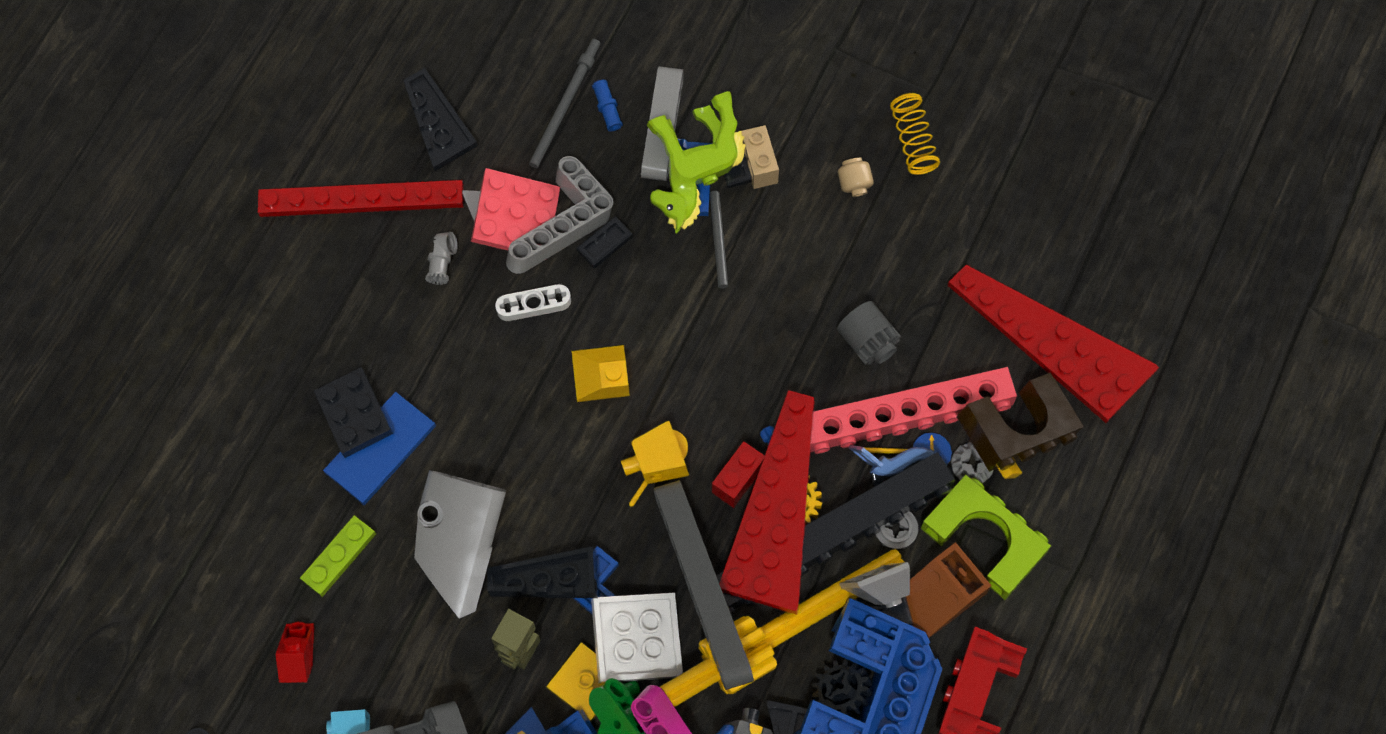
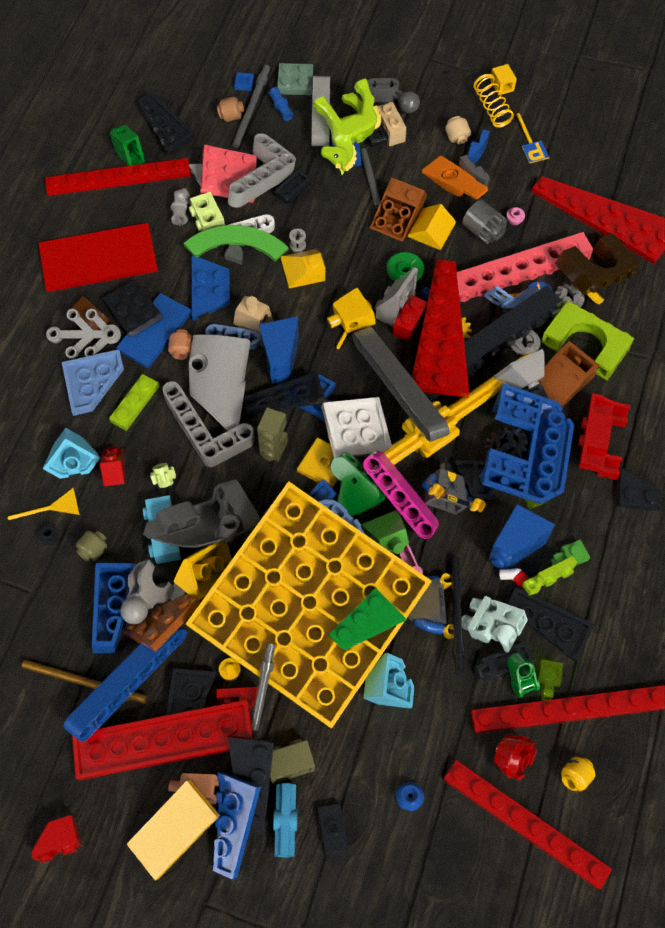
camera: 10 degrees left, 5 degrees down
none -> yellow piece [8,488,80,520]
none -> red tile [39,223,158,292]
none -> medium azure slope [43,428,100,479]
none -> light grey plant [46,309,121,359]
none -> medium blue plate [62,349,124,416]
none -> reddish brown slope [71,296,110,330]
none -> green torso [110,125,145,166]
none -> yellowish green gear [150,463,176,488]
none -> light grey beam [163,381,255,467]
none -> nougat head [168,329,193,360]
none -> bright green tile [184,225,289,262]
none -> yellowish green brick [189,192,225,231]
none -> blue wing [192,256,230,321]
none -> medium blue beam [205,324,260,350]
none -> medium nougat head [217,96,244,122]
none -> dark grey tile [224,245,243,265]
none -> tan torso [233,296,274,335]
none -> blue tile [234,72,254,91]
none -> blue slope [259,316,299,384]
none -> sand green plate [278,63,313,95]
none -> light grey bush [289,229,306,253]
none -> dark grey beam [368,78,420,114]
none -> dark orange slope [370,177,427,242]
none -> light grey slope [375,267,418,327]
none -> green dish [387,252,424,282]
none -> yellow slope [408,204,456,250]
none -> orange piece [422,156,488,200]
none -> dark grey slope [459,155,489,186]
none -> blue slope [468,130,490,164]
none -> yellow brick [490,64,516,96]
none -> bright pink plate [506,207,525,225]
none -> piece [517,113,549,164]

